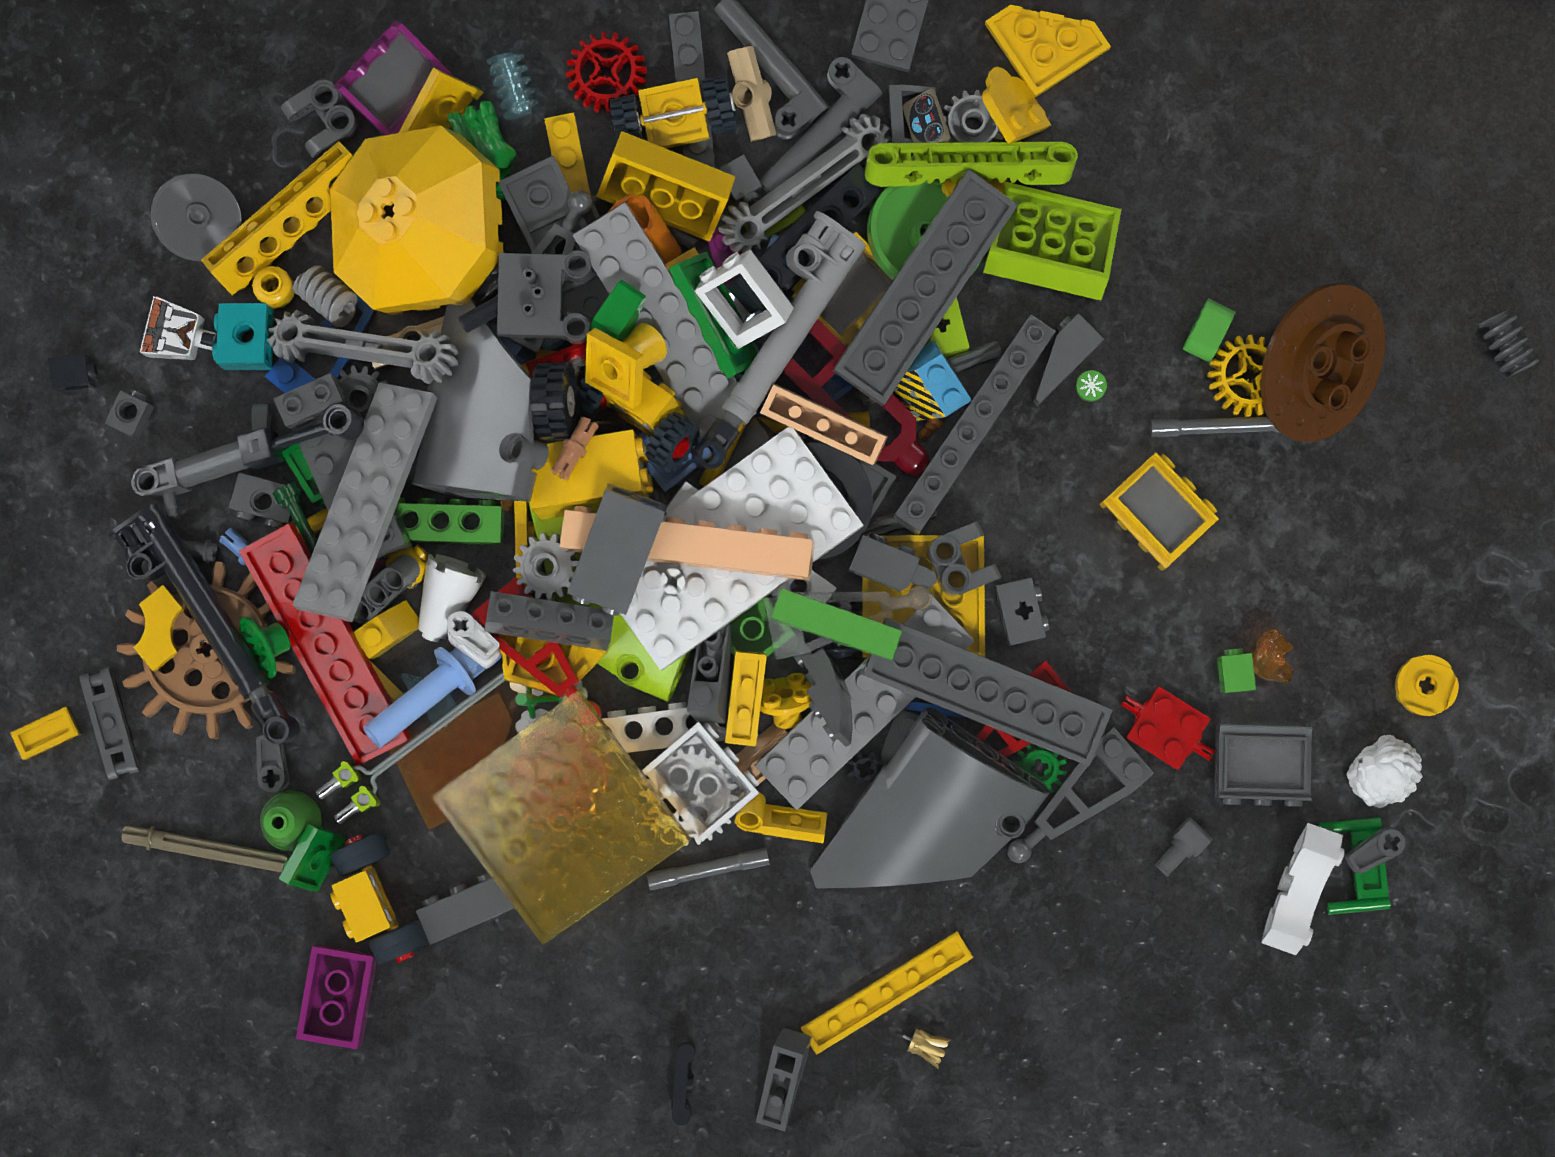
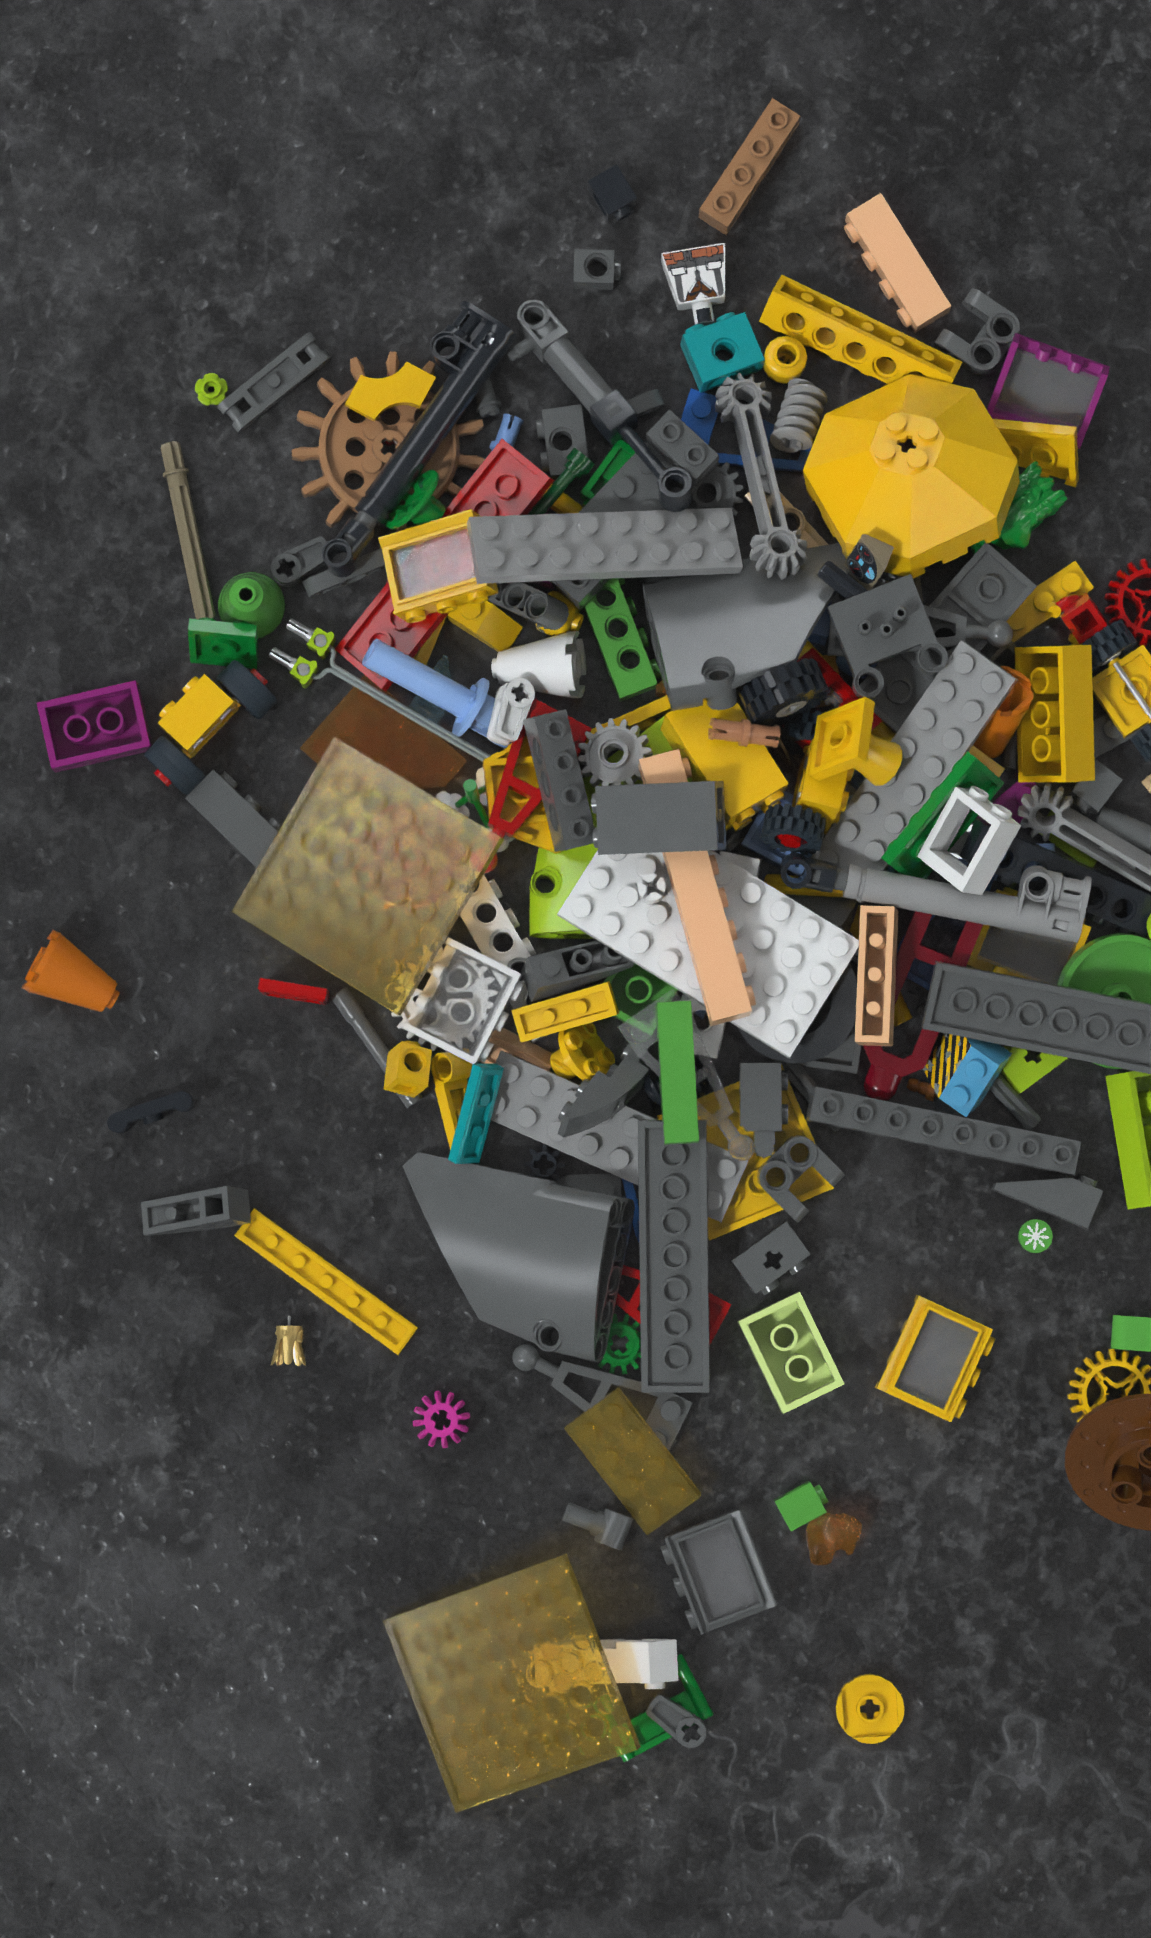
camera: 70 degrees right, 0 degrees up
yellow tile [10,707,81,760] -> none
dark grey hat [150,173,242,261] -> none
clear light blue piece [486,52,539,120] -> none
green slope [585,279,646,342] -> none
red plate [1120,686,1216,770] -> none
dark grey piece [1149,416,1280,437] -> none
white hair [1347,735,1422,808] -> none
none -> orange cone [22,930,120,1012]
none -> lime plate [195,373,228,406]
none -> red tile [258,978,330,1005]
none -> dark grey beam [302,548,386,598]
none -> window [378,509,499,623]
none -> yellow brick [383,1041,432,1098]
none -> clear yellow plate [383,1553,641,1813]
none -> dark pink gear [413,1391,470,1448]
none -> teal tile [448,1063,504,1164]
none -> clear yellow plate [564,1387,701,1535]
none -> medium nougat brick [699,98,801,236]
none -> yellowish green brick [737,1292,844,1414]
none -> light nougat brick [844,193,951,333]
none -> slope [844,534,894,591]
none -> red piece [1047,593,1108,645]

